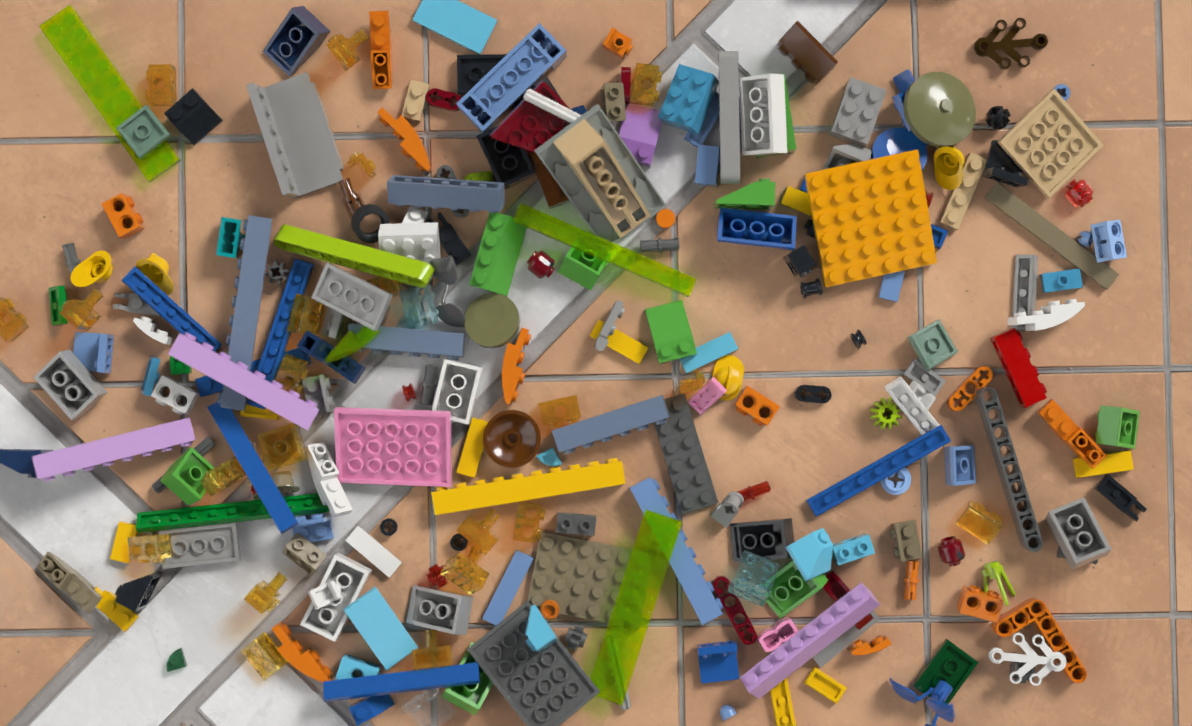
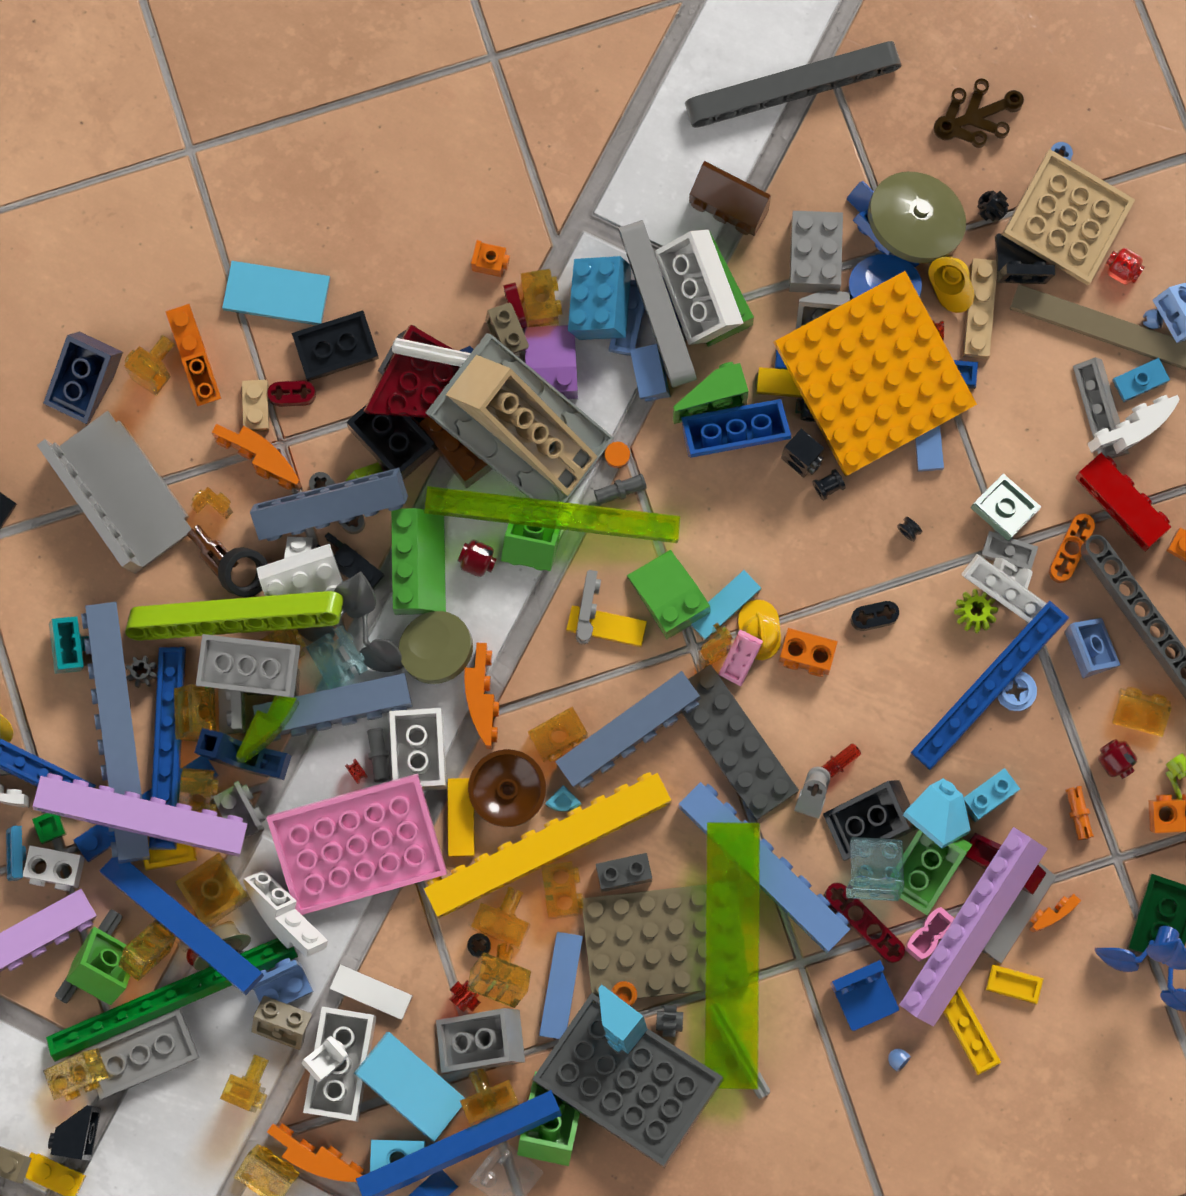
camera: 10 degrees left, 10 degrees down
yellow tile [110,521,138,564] -> none
black bush [380,518,398,536] -> none
medium blue plate [456,23,567,133] -> none
dark tan bracket [890,520,922,563] -> none

